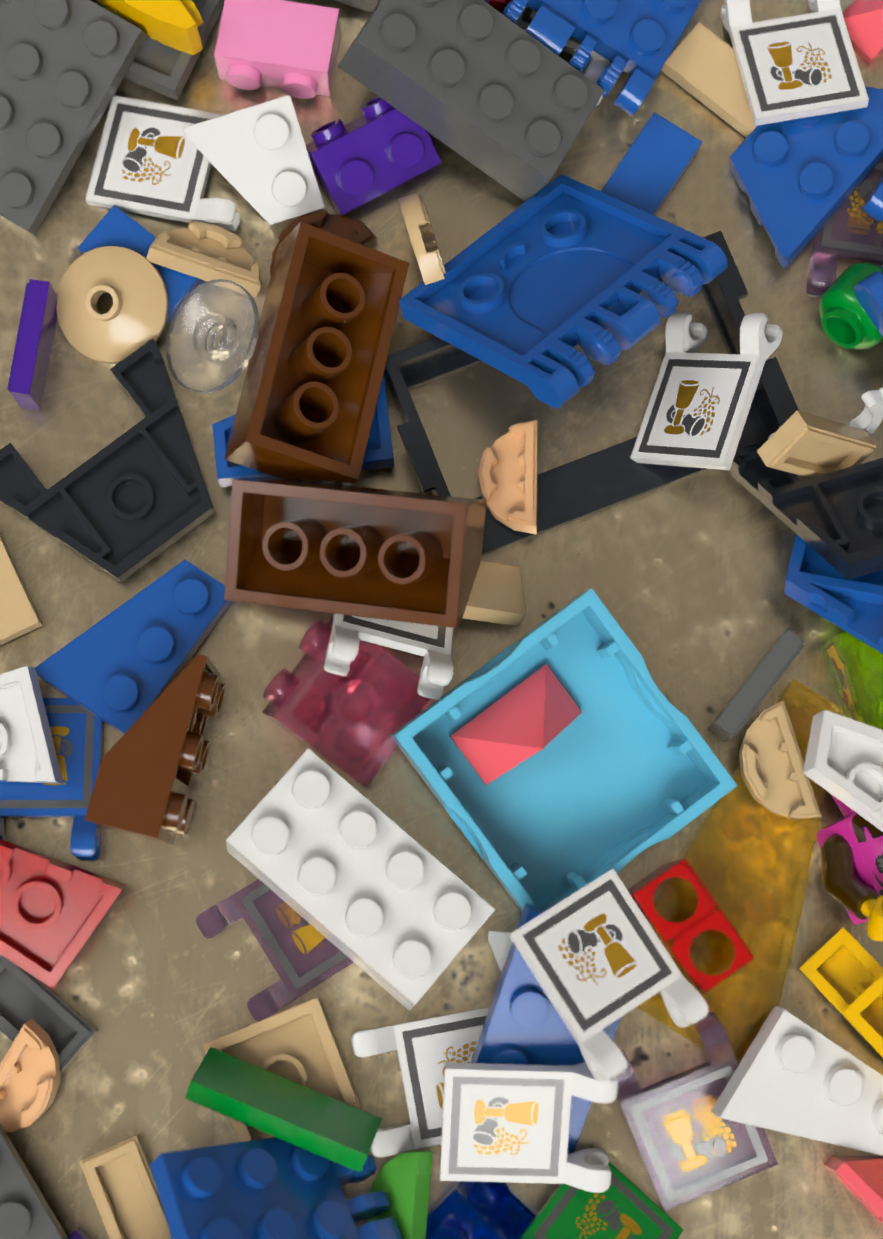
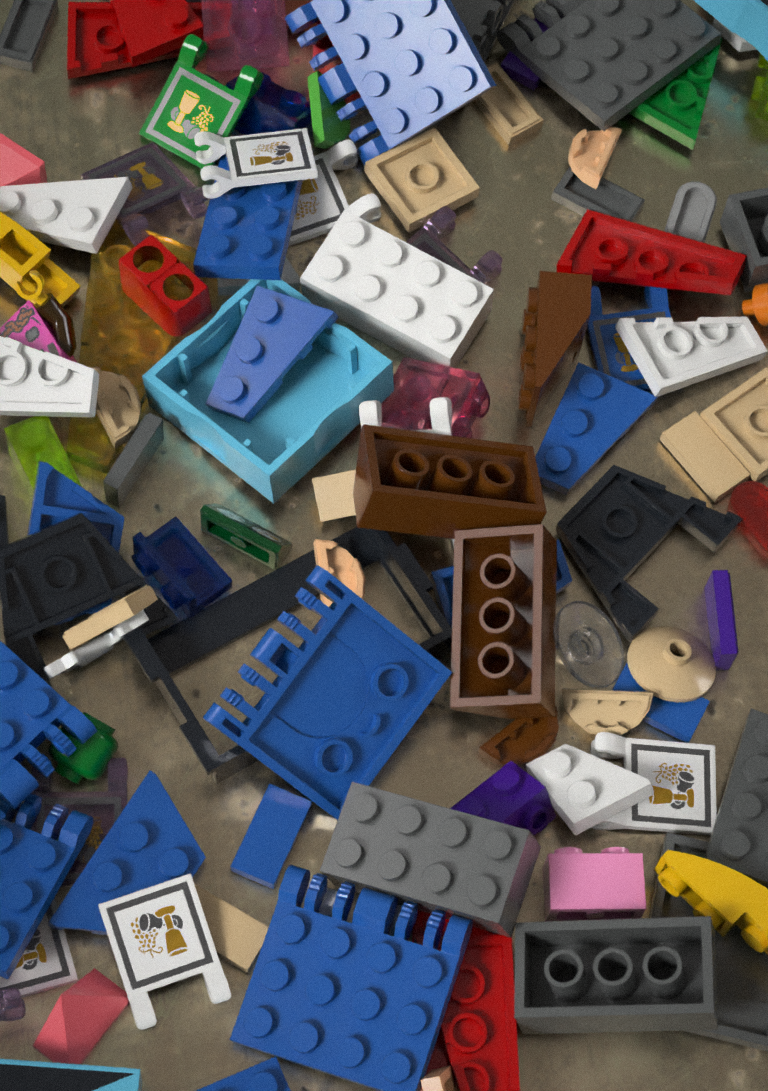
camera: 165 degrees right, 15 degrees down
green tile [185,1047,382,1172] -> none
tan tile [398,193,446,285] -> none
coral slope [449,664,582,785] -> none
white flag [509,869,709,1082] -> none
white flag [630,312,783,470] -> none
none -> clear blue bracket [131,516,232,619]
none -> dark green slope [200,503,292,570]
none -> wing [205,286,339,423]

